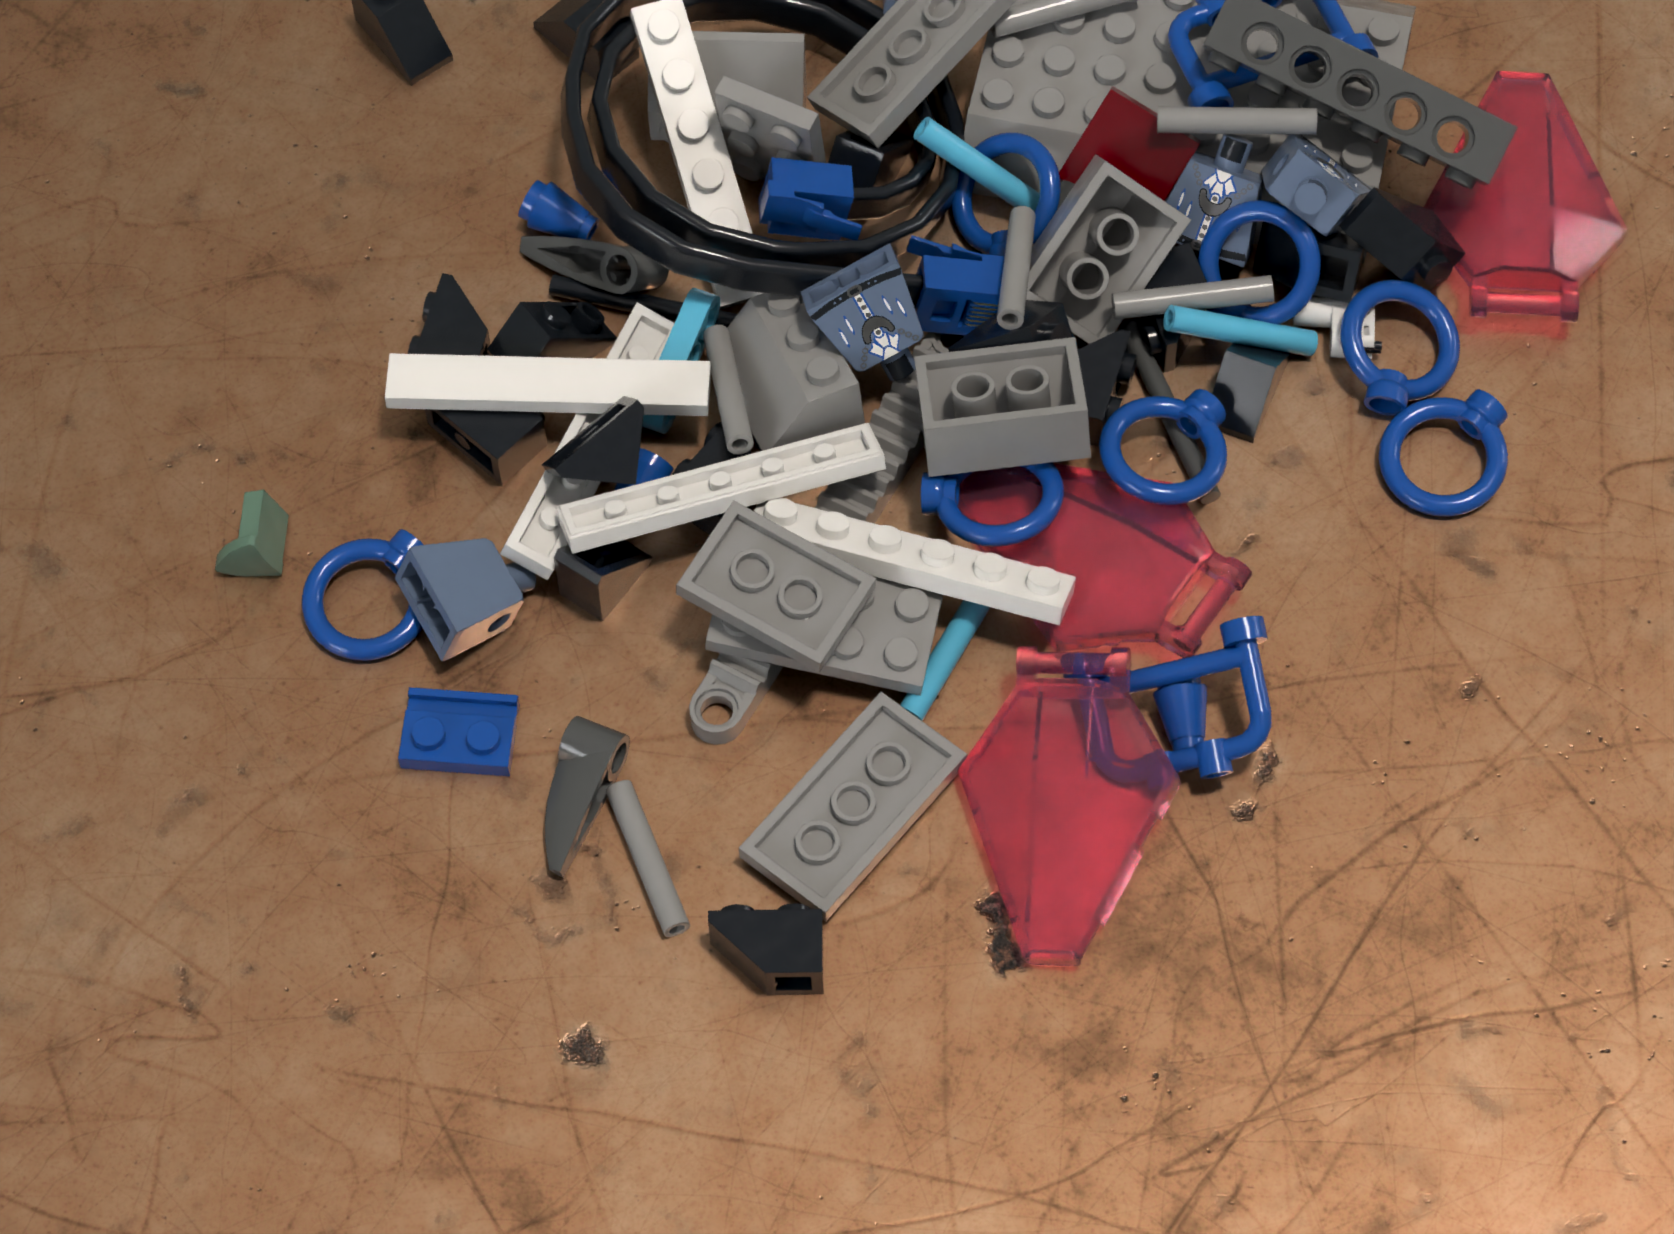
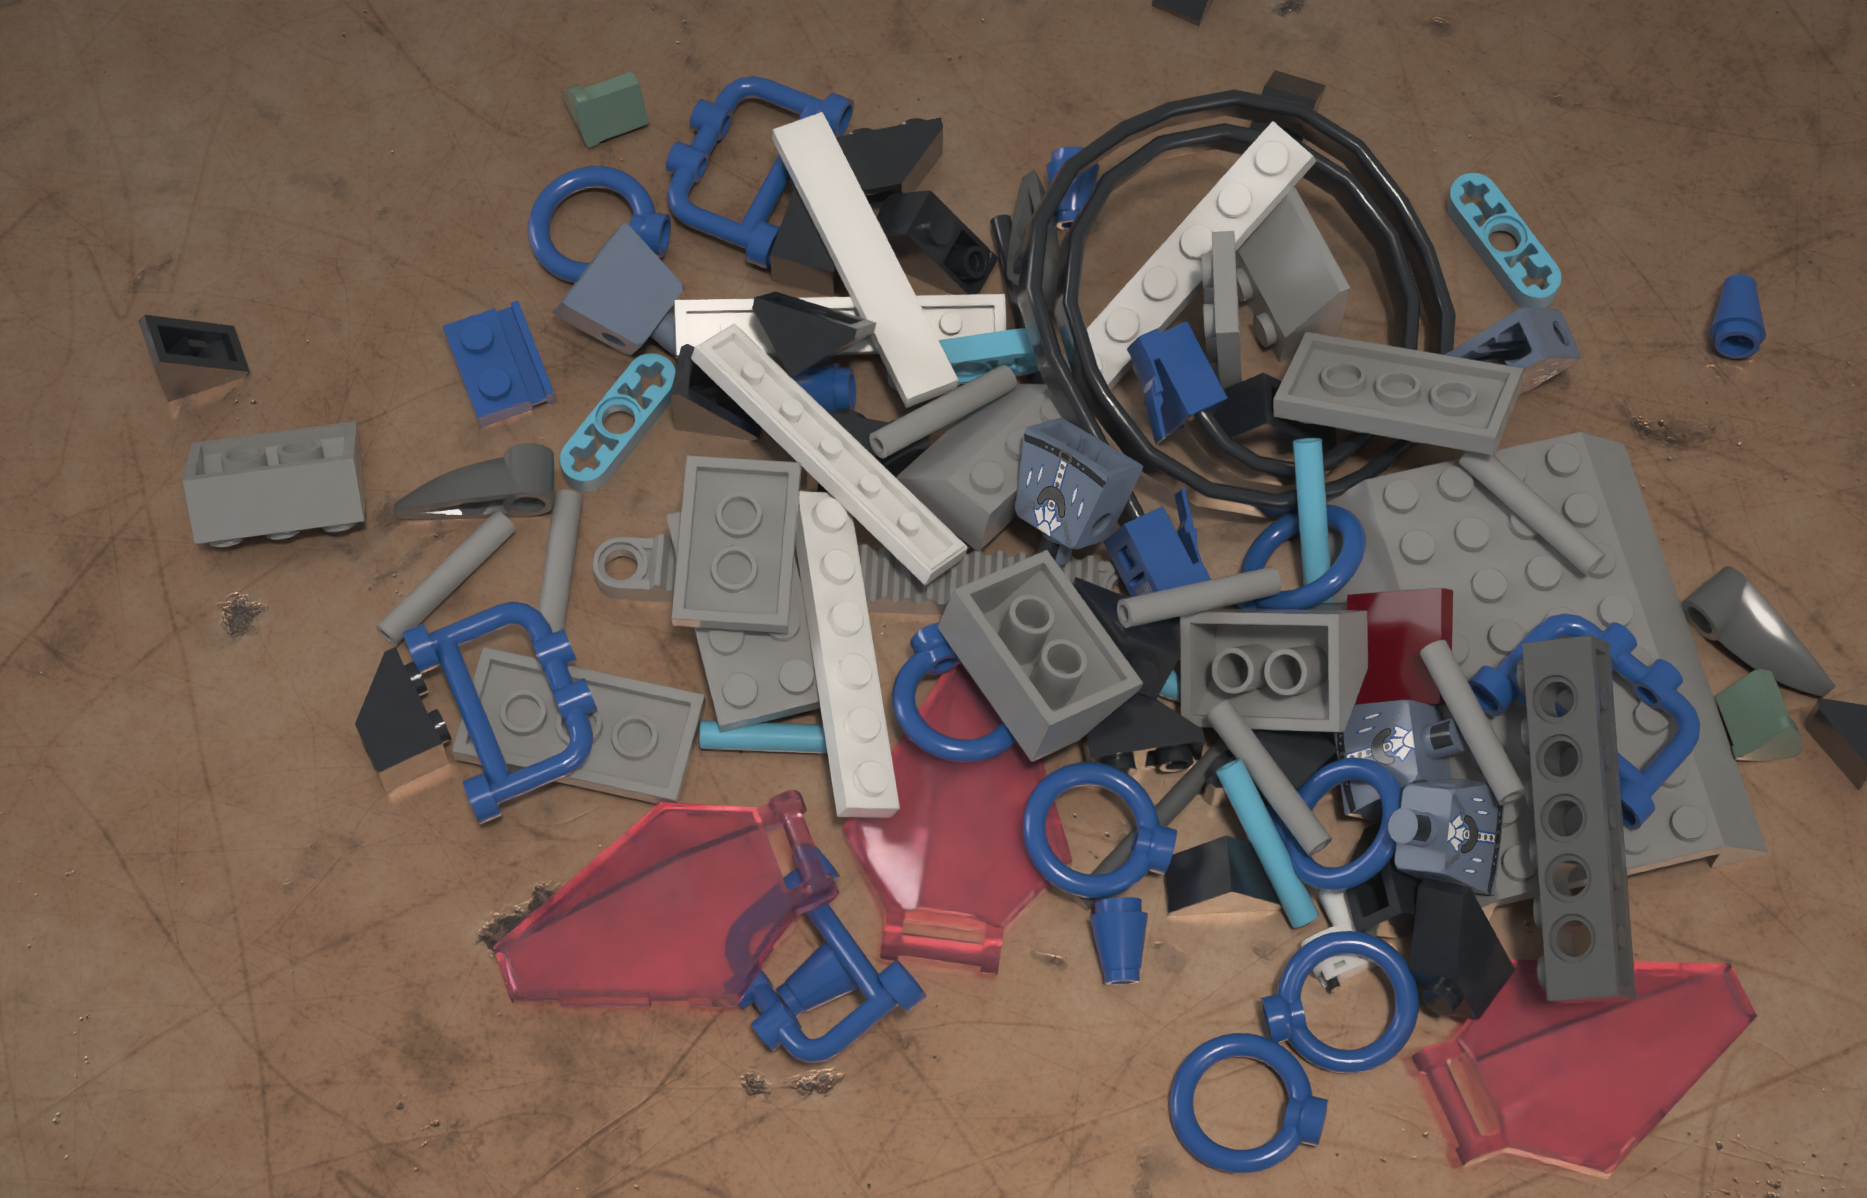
camera: 60 degrees right, 5 degrees up
none -> black slope [139,315,250,402]
none -> light grey slope [182,421,366,547]
none -> blue bar [402,602,598,824]
none -> light grey piece [532,489,583,652]
none -> medium azure beam [560,353,676,492]
none -> blue bar [666,76,854,269]
none -> blue cone [1090,897,1148,985]

